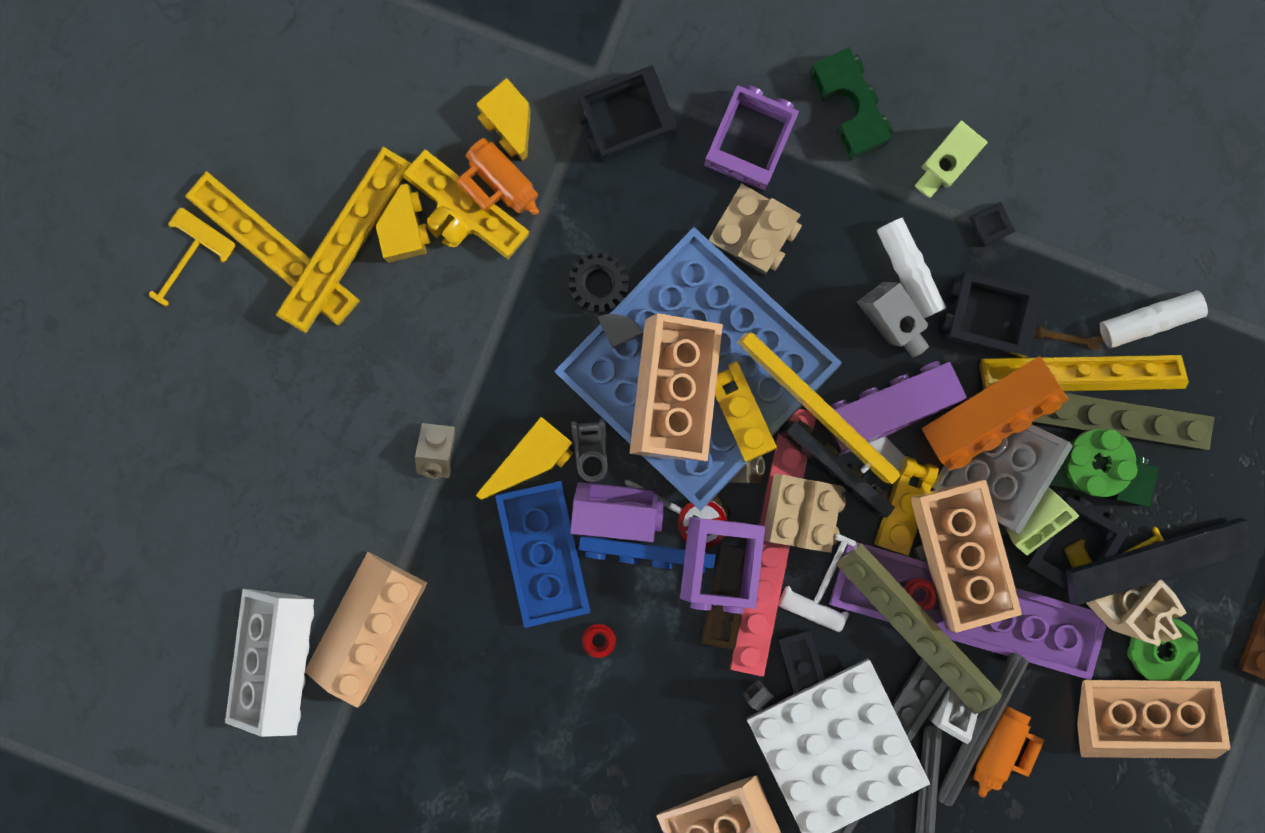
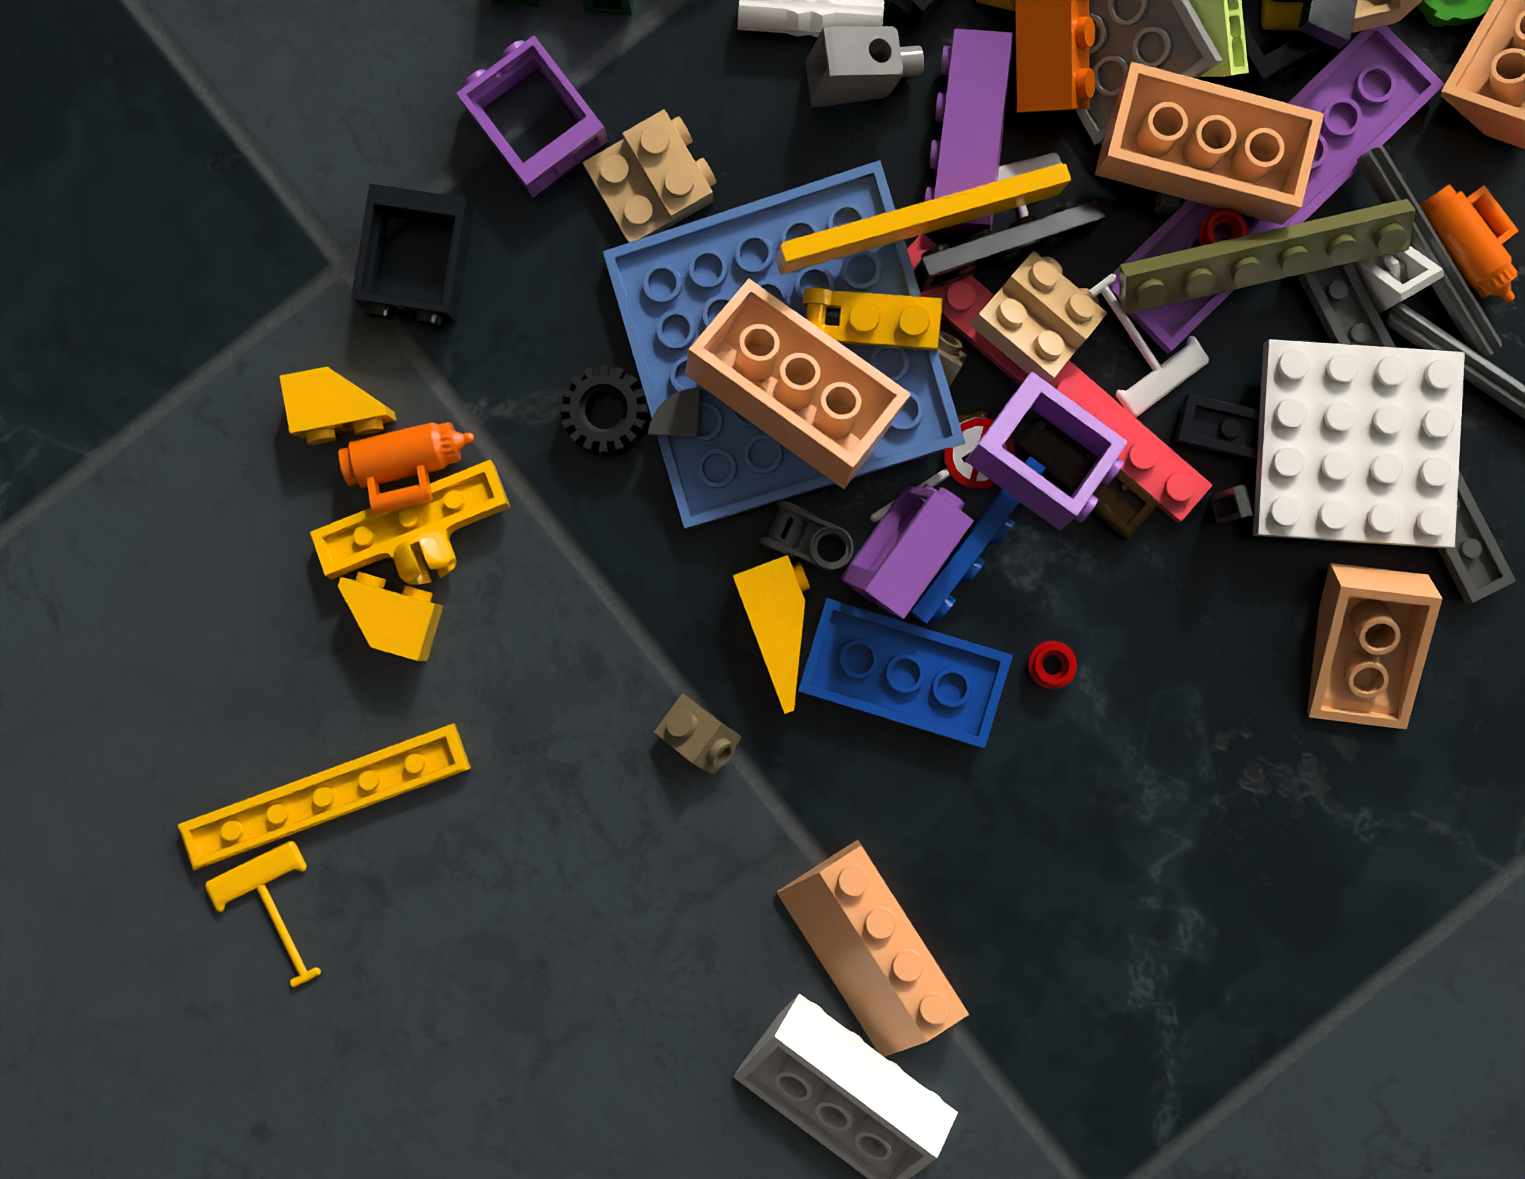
camera: 55 degrees left, 0 degrees up
yellow tile [275,147,412,334] -> none
yellow plate [874,456,939,556] -> none

